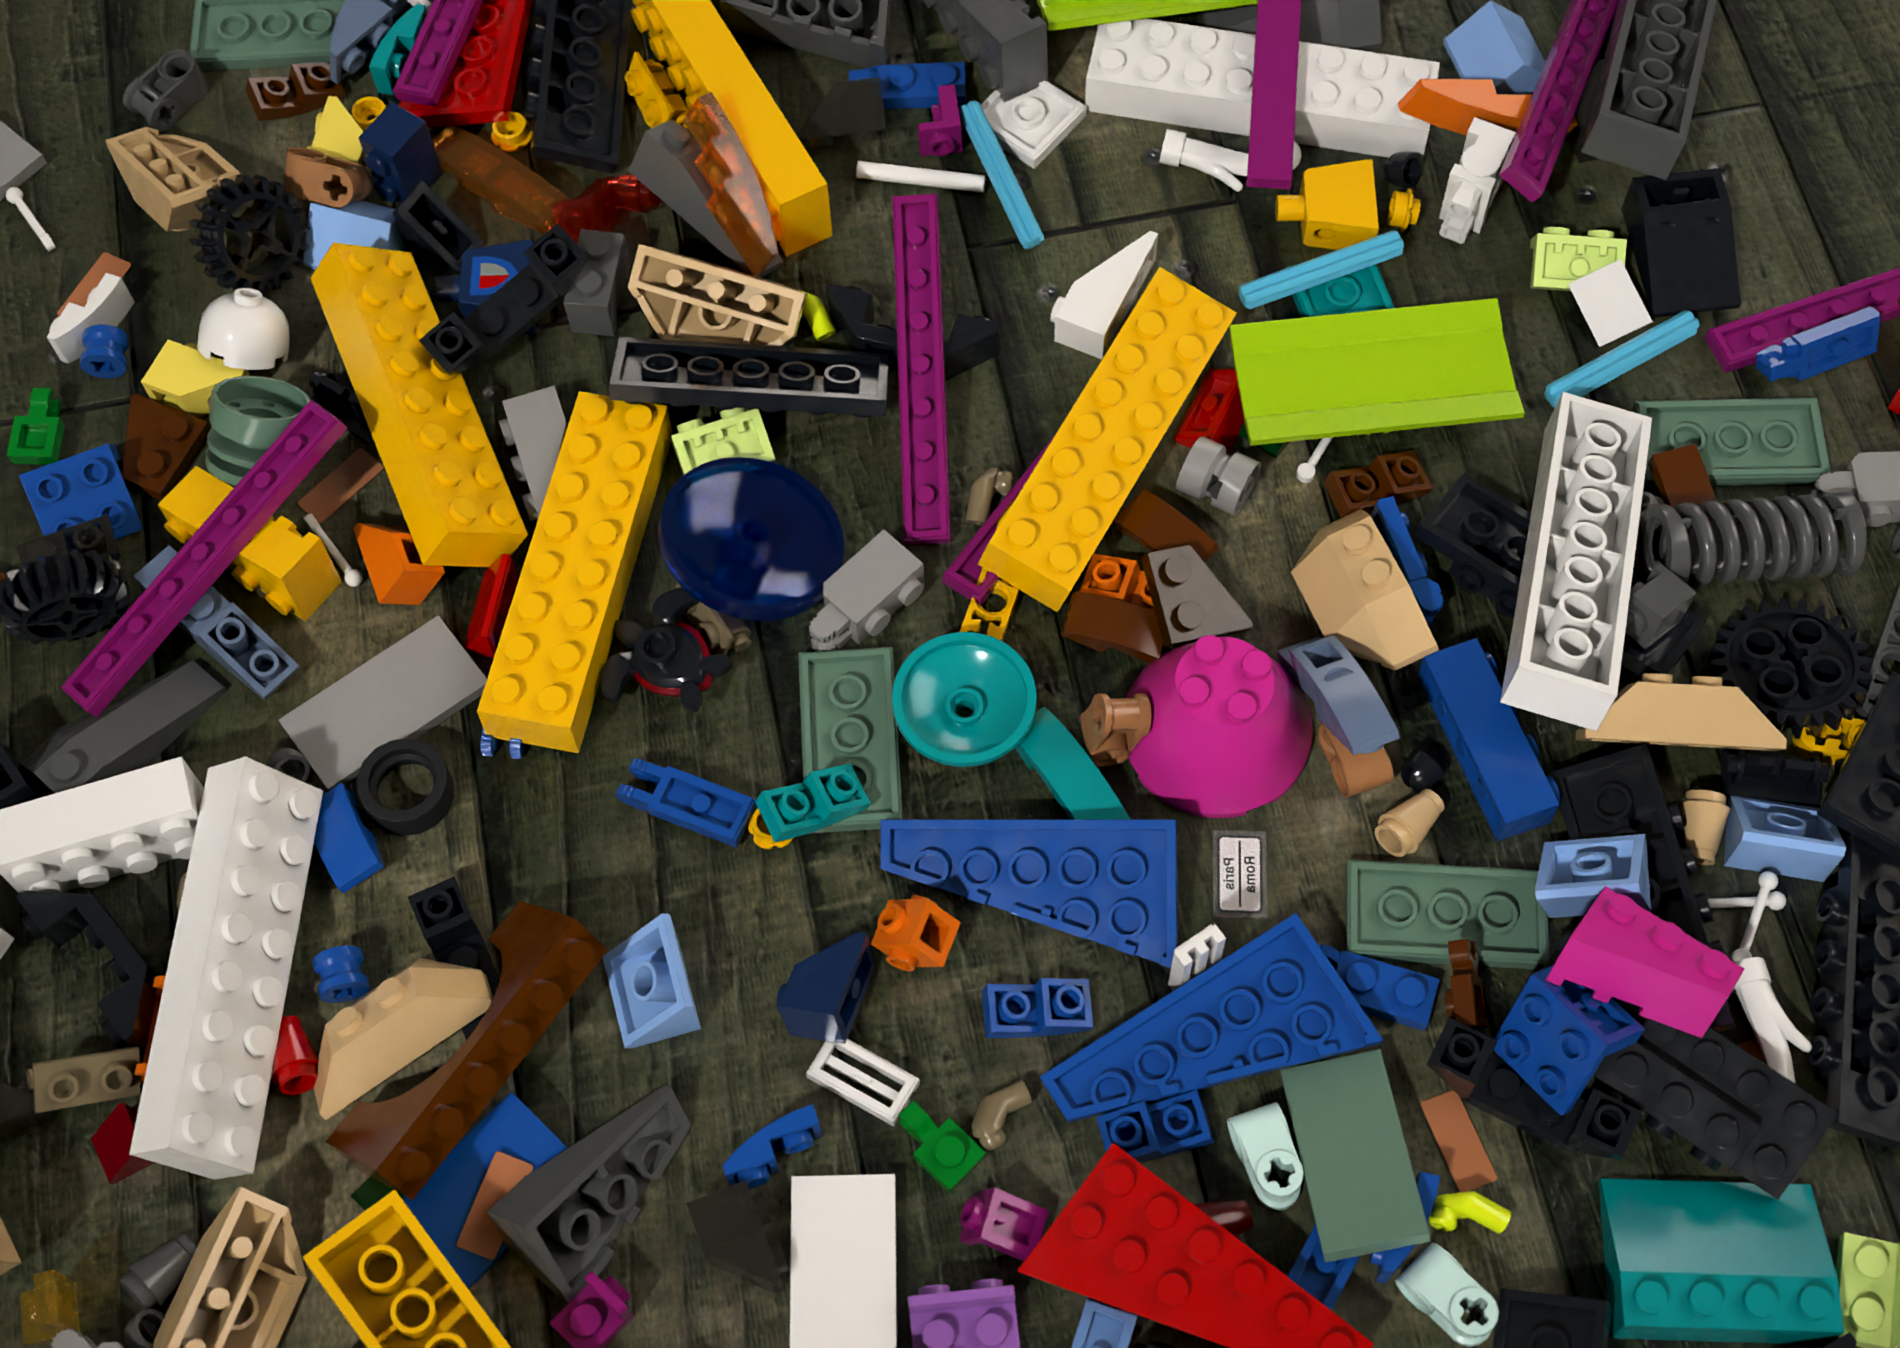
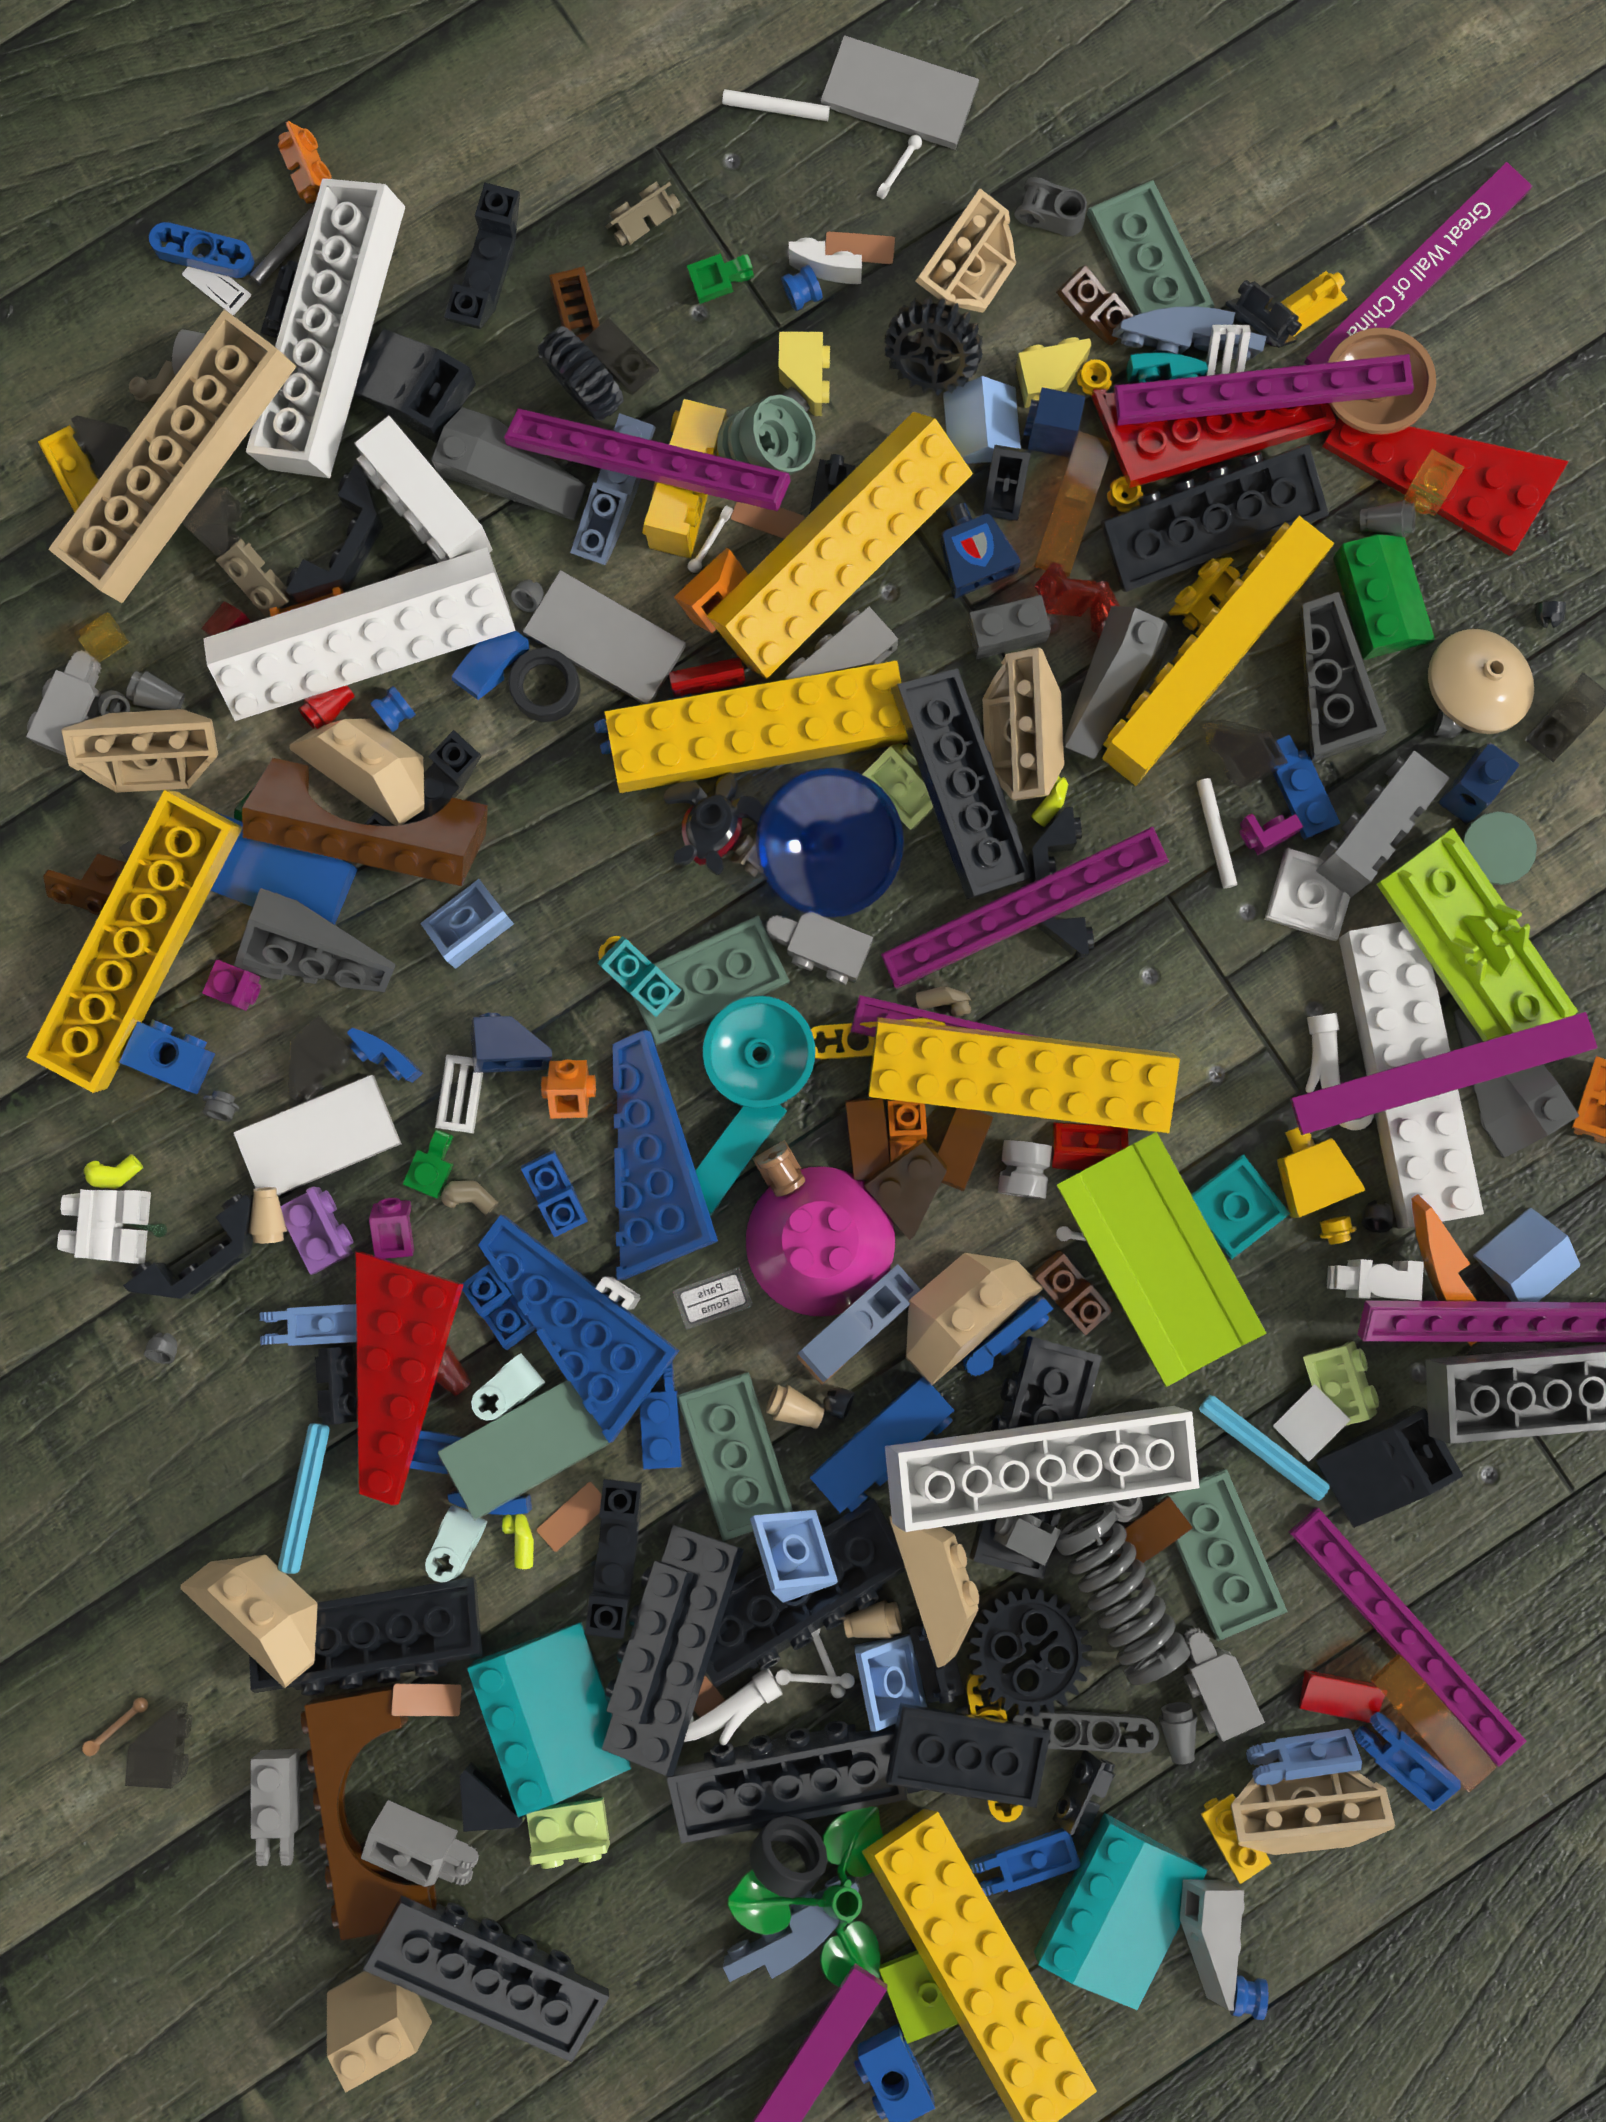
camera: 70 degrees right, 20 degrees up
blue bracket [19,443,143,555] -> none
reddish brown wing [122,393,211,501] -> none
white cylinder [197,288,290,370] -> none
medium nougat piece [283,147,372,208] -> none
black slope [419,224,588,376] -> none
nougat sticker [456,1151,533,1260] -> none
blue hinge [615,758,757,848] -> none
clear orange slope [683,92,778,276] -> none
medium azure axle [959,100,1044,250] -> none
white slope [1050,231,1158,359] -> none
medium azure axle [1238,230,1404,309] -> none
reddish brown plate [1445,939,1488,1029] -> none
blue bracket [1493,965,1645,1115] -> none
dark pink wedge [1545,886,1744,1038] -> none
blue hinge [1756,306,1881,382] -> none

